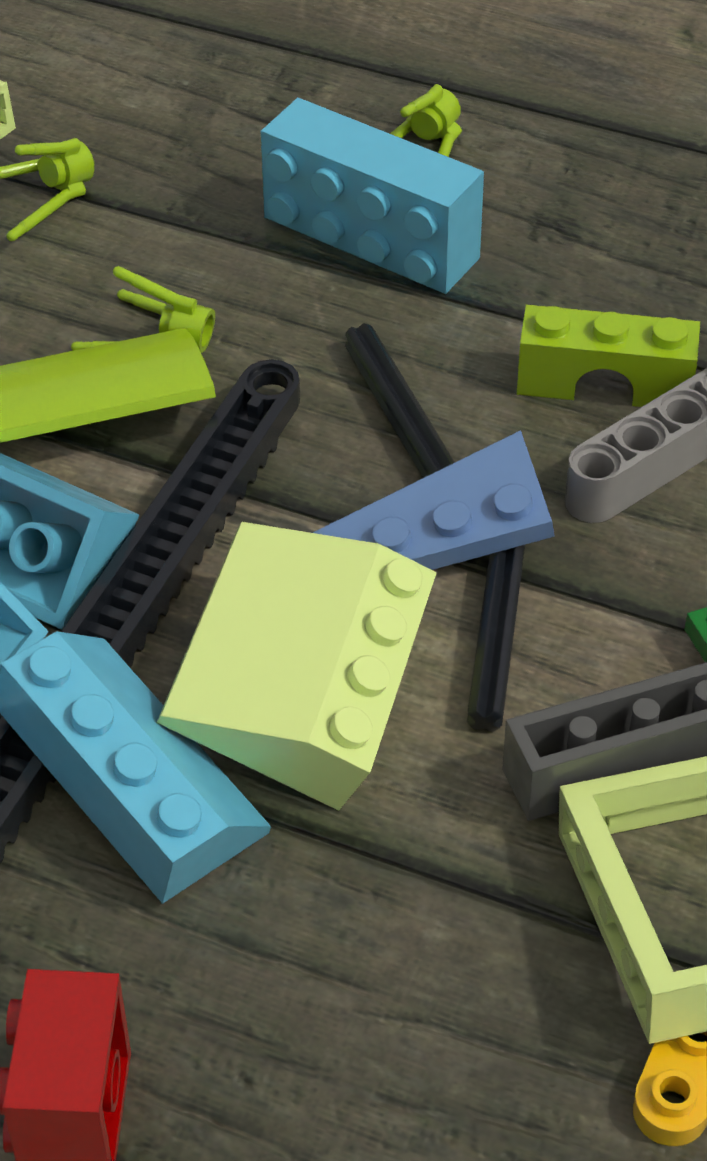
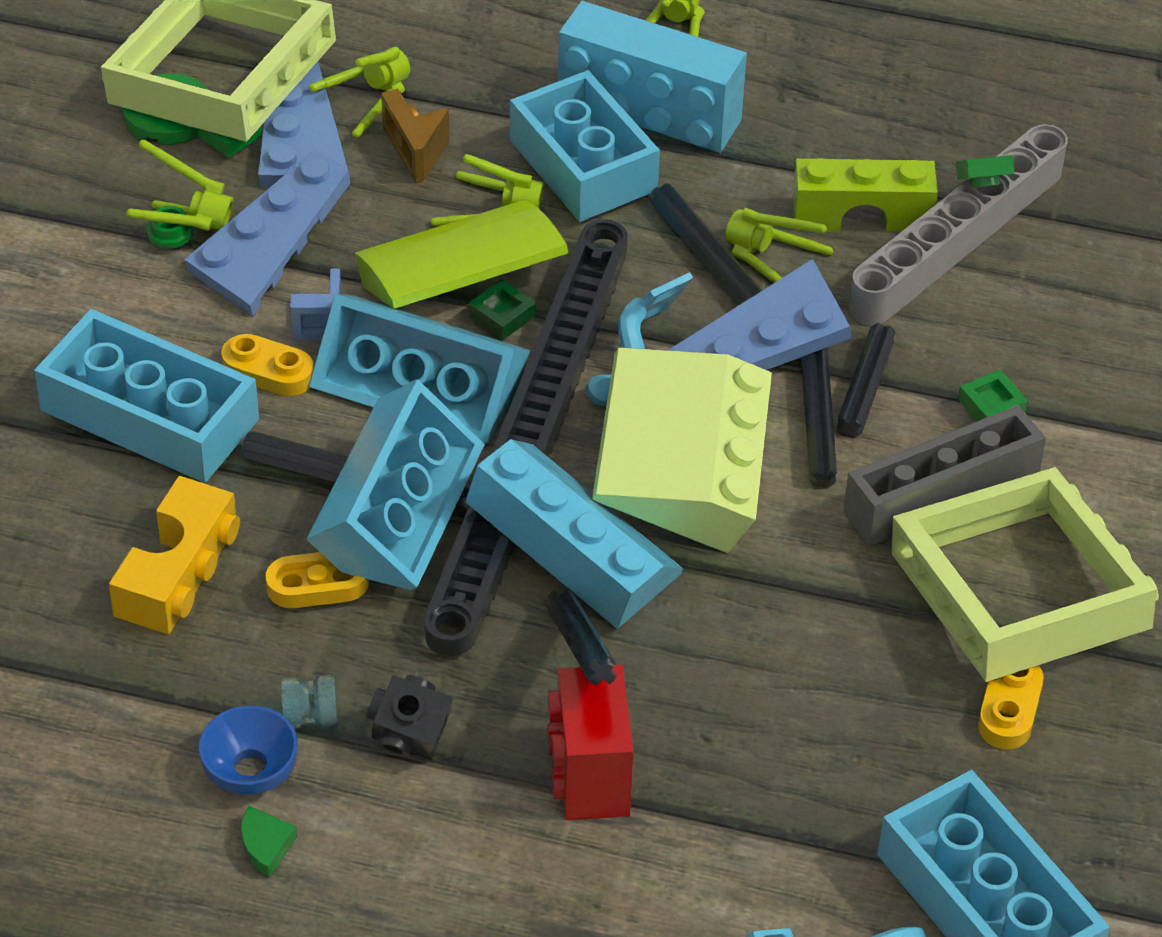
camera: 10 degrees left, 0 degrees up
none -> pearl gold slope [381,89,449,183]
none -> dark green plate [469,279,536,340]
none -> medium azure brick [510,70,660,222]
none -> black axle [548,589,617,686]
none -> medium azure piece [585,272,693,406]
none -> lime plant [725,208,833,283]
none -> black axle [837,323,895,437]

